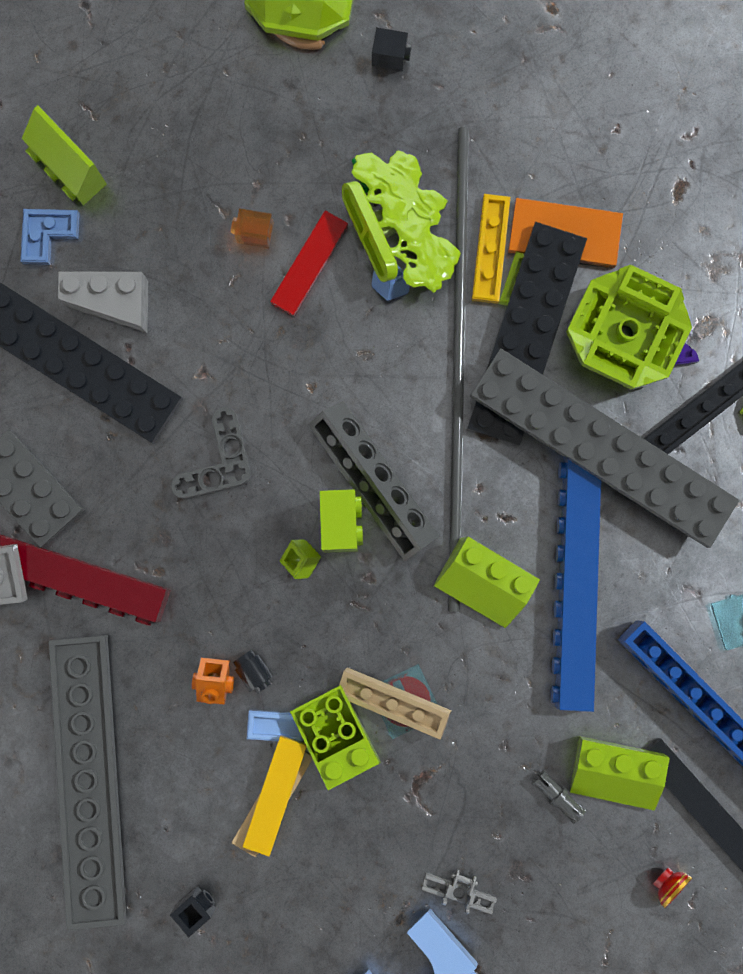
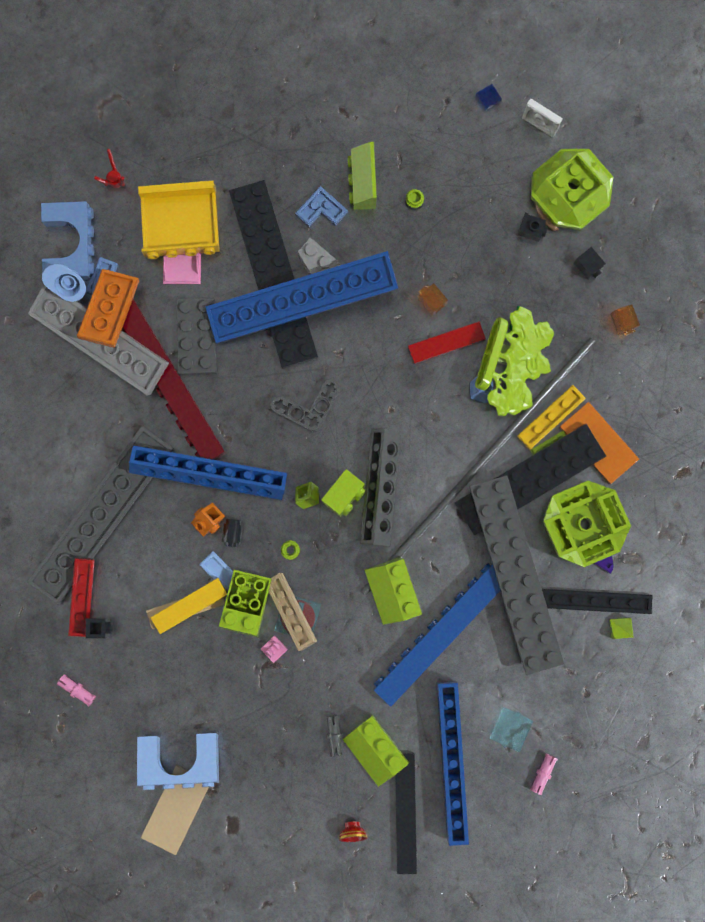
camera: 45 degrees right, 0 degrees up
light grey piece [421,870,497,914] -> none
none -> red tile [68,558,94,637]
none -> blue brick [129,446,287,500]
none -> blue plate [206,251,399,344]
none -> bright pink tile [261,636,288,663]
none -> lime plate [281,540,300,560]
none -> lime plate [405,189,424,208]
none -> black brick [517,212,548,242]
none -> clear orange brick [610,304,640,336]

